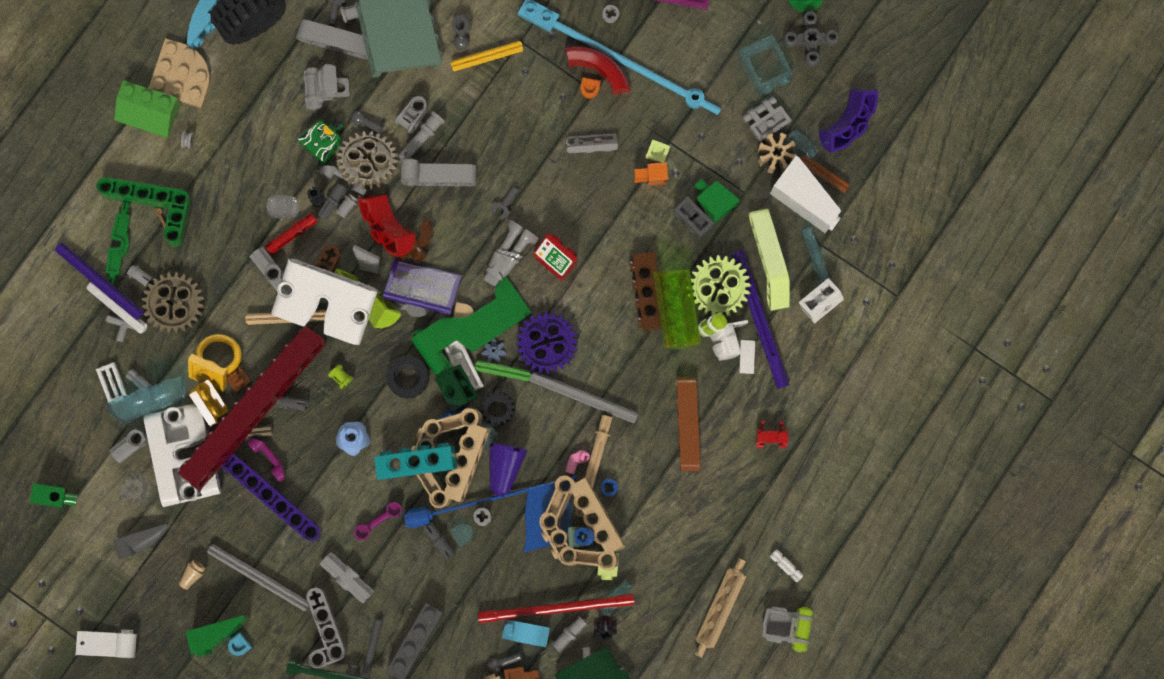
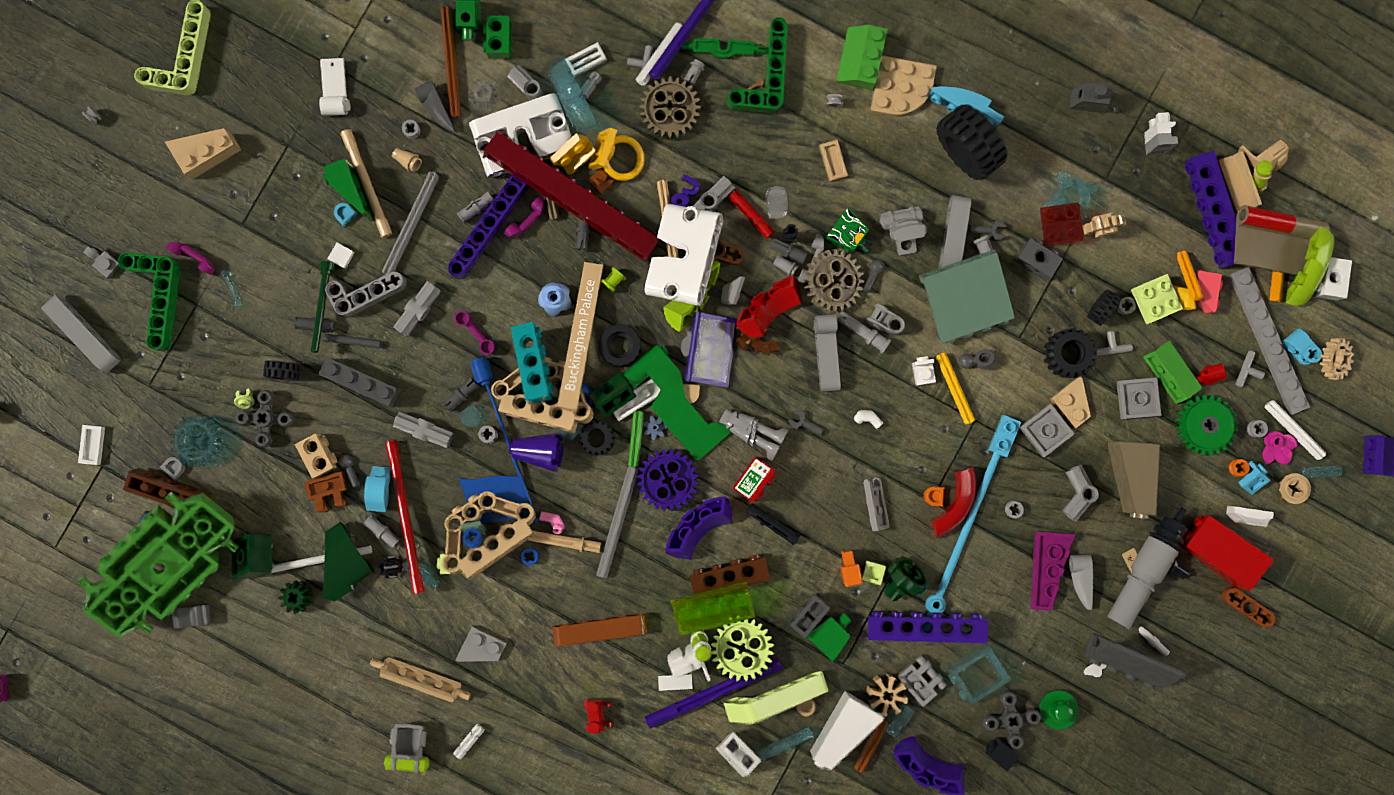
camera: 85 degrees right, 5 degrees up
none -> white tile [328,243,355,269]
none -> tan piece [340,129,393,238]
none -> light grey piece [393,412,454,448]
none -> light grey bush [402,120,421,139]
none -> dark orange axle [441,6,461,118]
none -> light grey pin [456,192,493,223]
none -> light grey wing [456,626,508,662]
none -> green brick [483,16,512,59]
none -> tan tile [557,262,603,411]
none -> dark purple brick [665,496,732,560]
none -> dark purple leg [671,175,699,207]
none -> black pin [746,503,800,546]
none -> tan tile [796,699,816,716]
none -> tan tile [819,140,848,182]
none -> white arm [854,410,883,429]
none -> dark purple brick [868,611,988,644]
none -> dark green piece [884,556,929,601]
none -> white bracket [912,356,936,386]
none -> black brick [985,737,1019,771]

